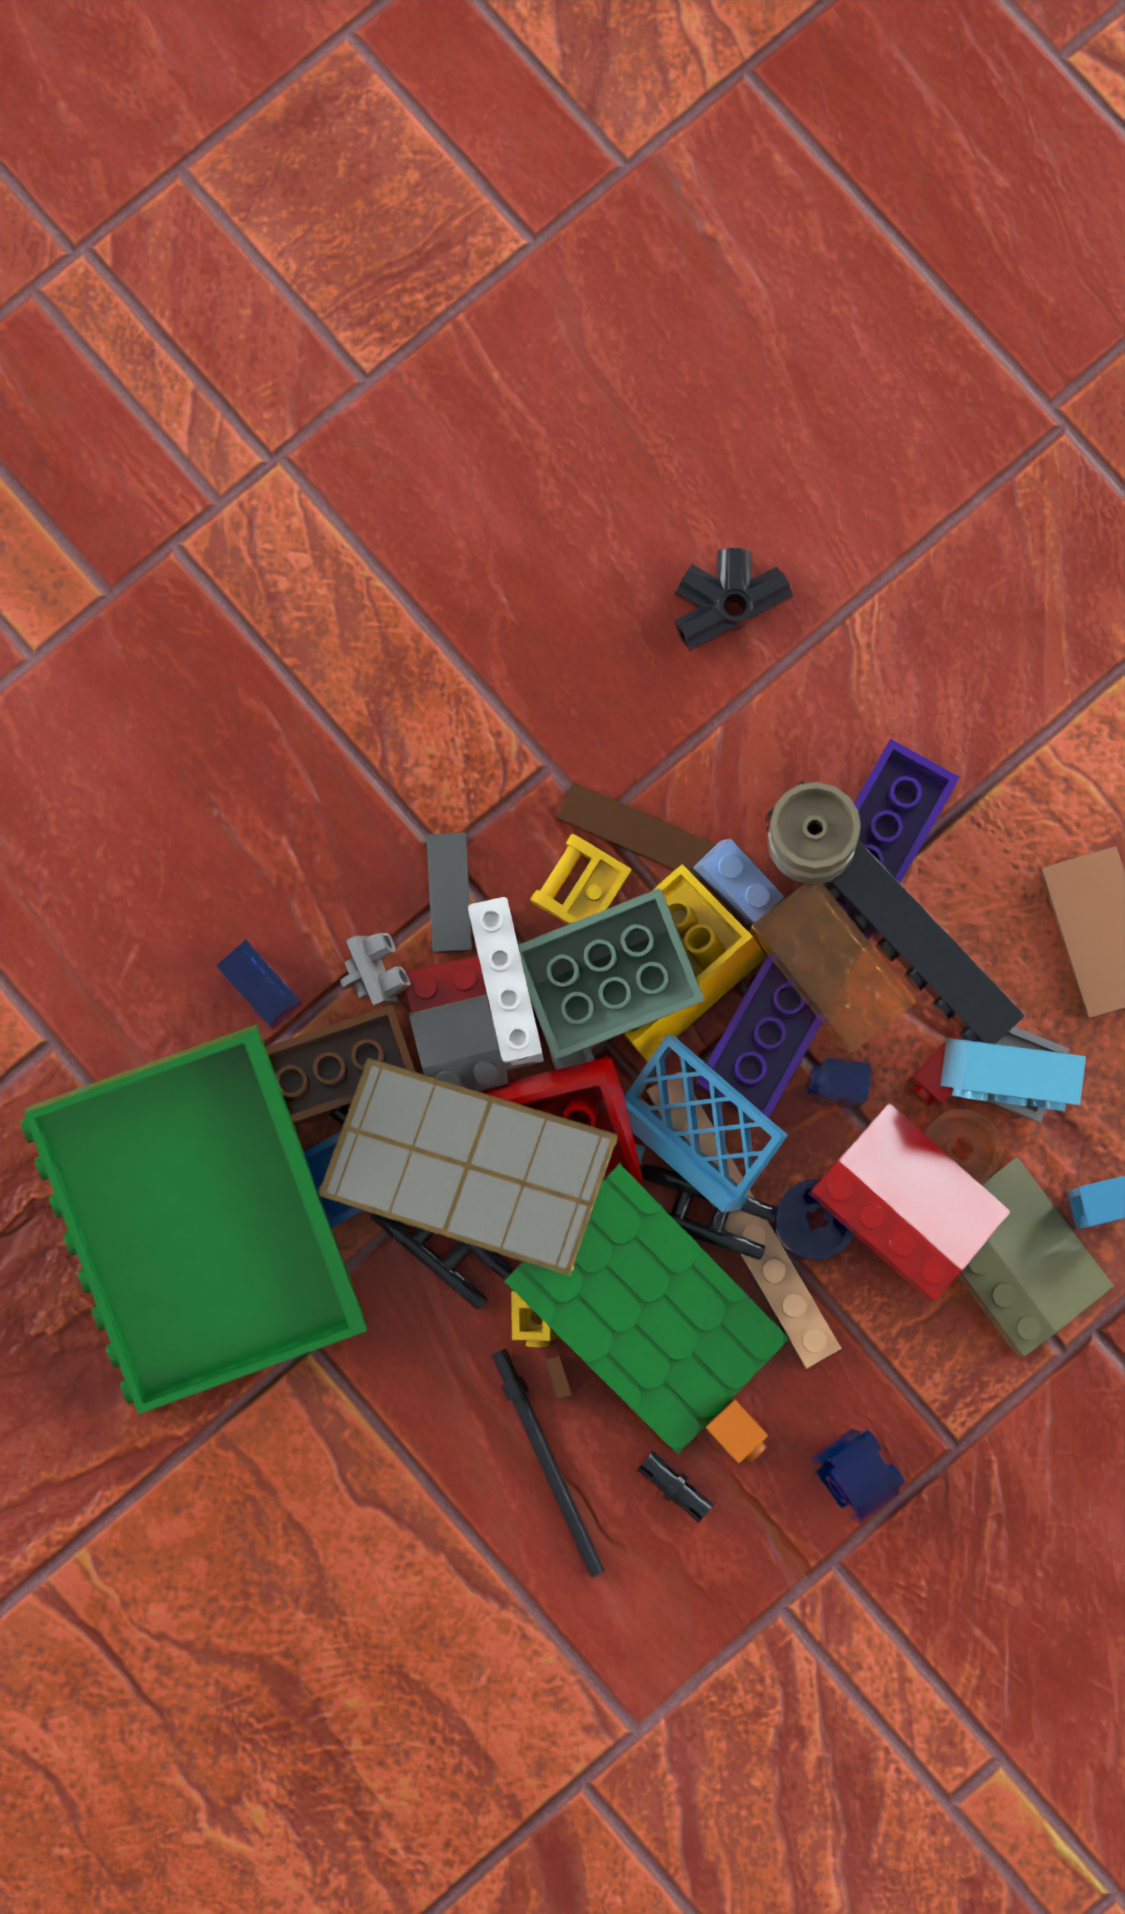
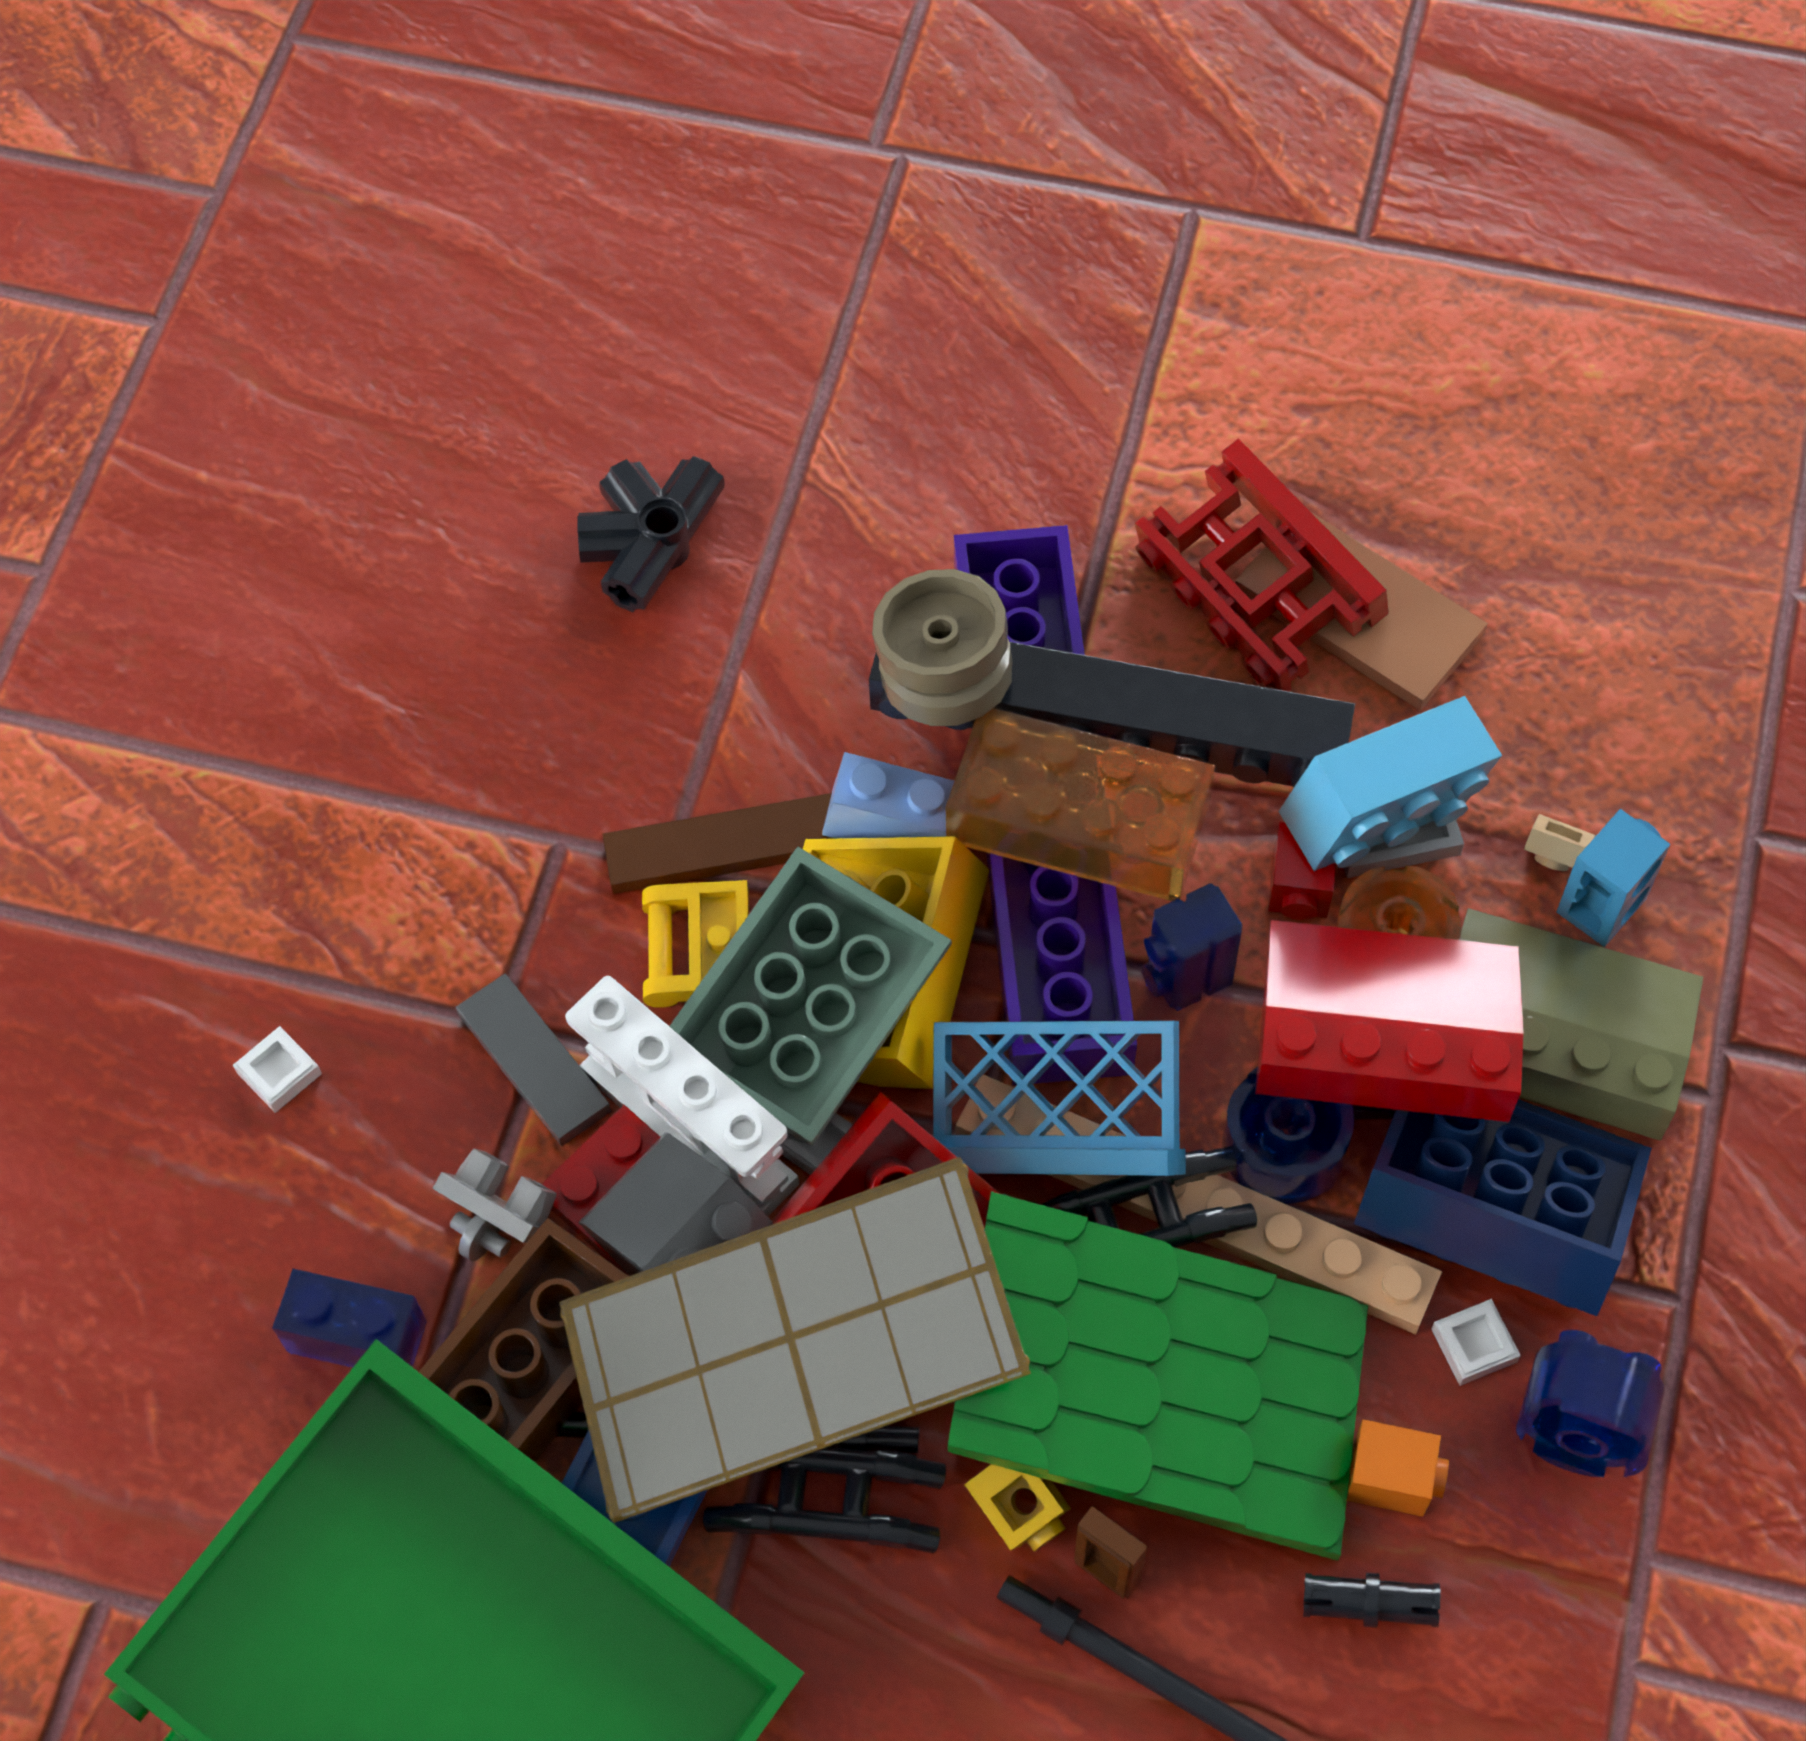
camera: 30 degrees left, 20 degrees down
none -> white tile [233,1026,322,1113]
none -> red fence [1134,438,1389,692]
none -> dark blue slope [1354,1099,1652,1316]
none -> white tile [1431,1299,1521,1386]
none -> tan plate [1524,814,1595,871]

